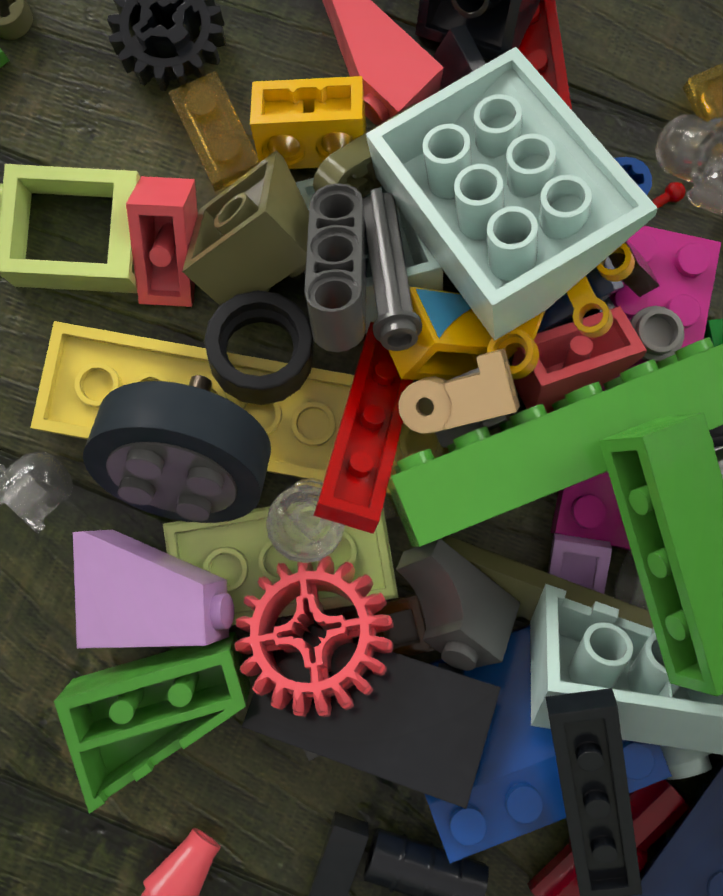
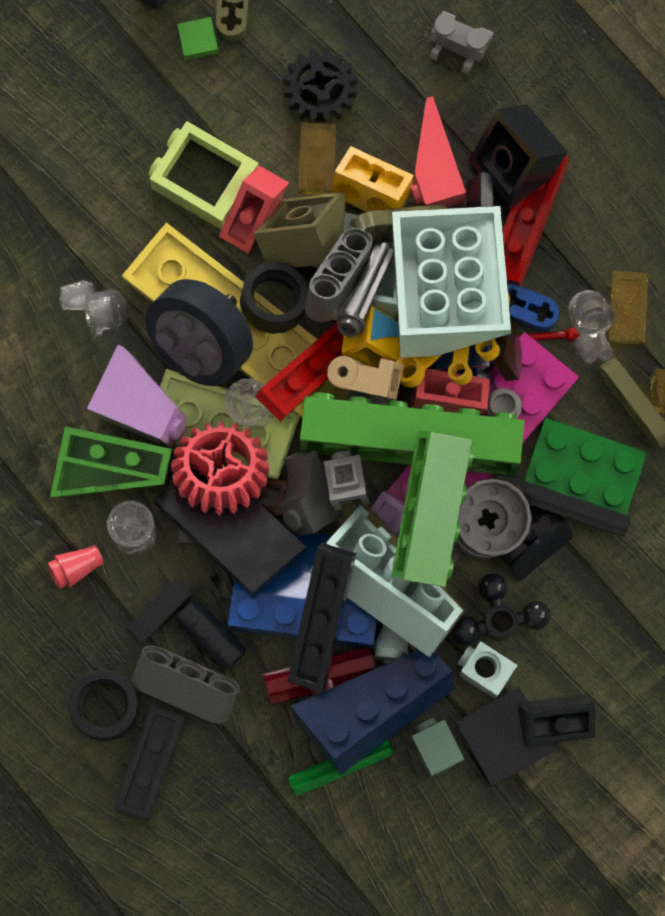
camera: 30 degrees right, 5 degrees down
none -> clear wheel [107,501,157,555]
none -> light grey window [324,451,370,510]

